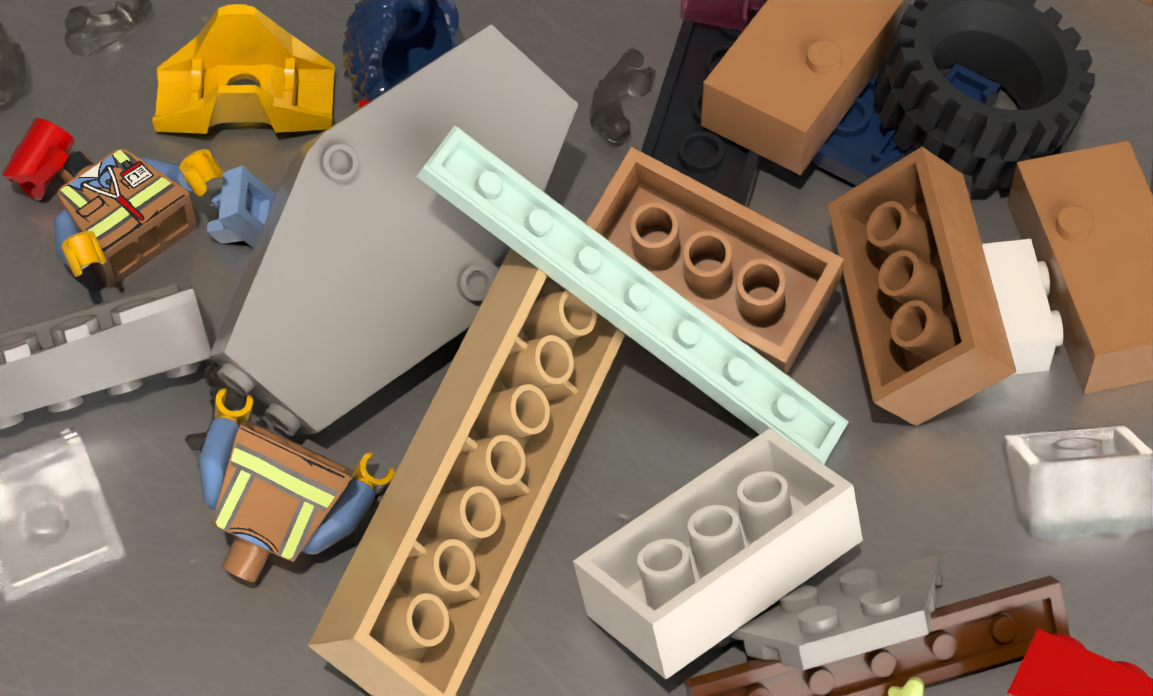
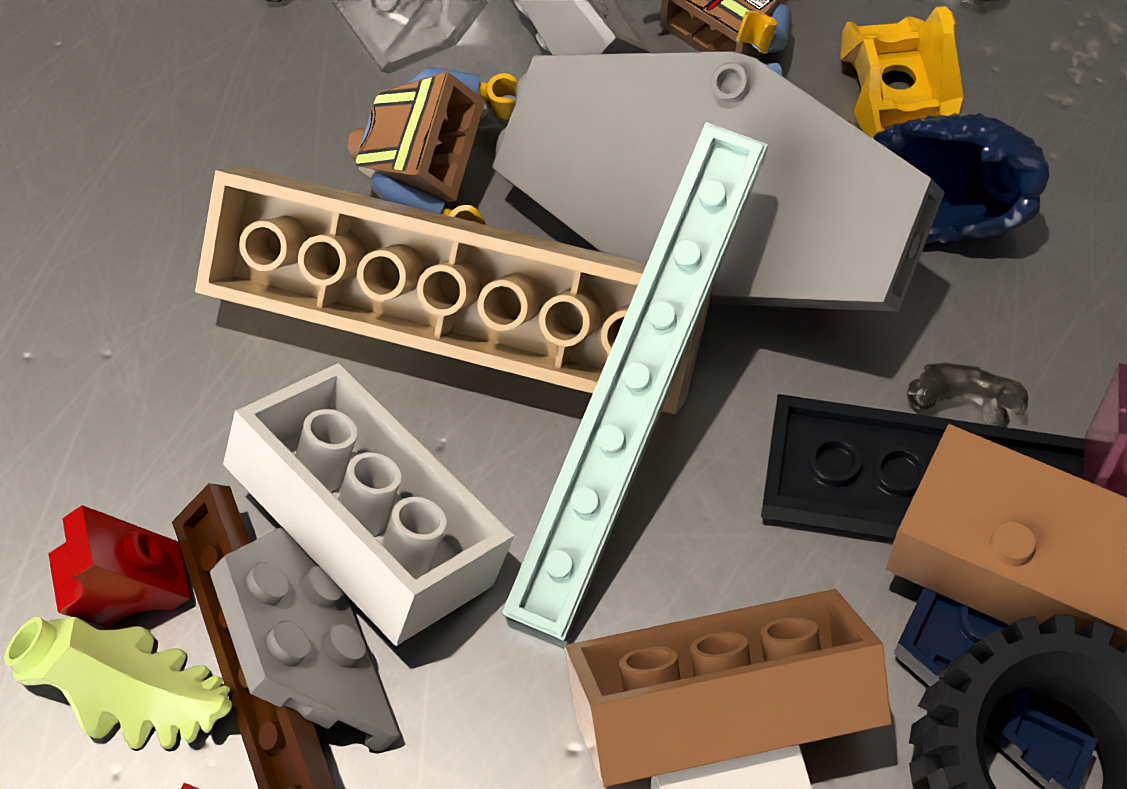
camera: 85 degrees right, 0 degrees up
medium nougat brick [586,147,844,375] -> none

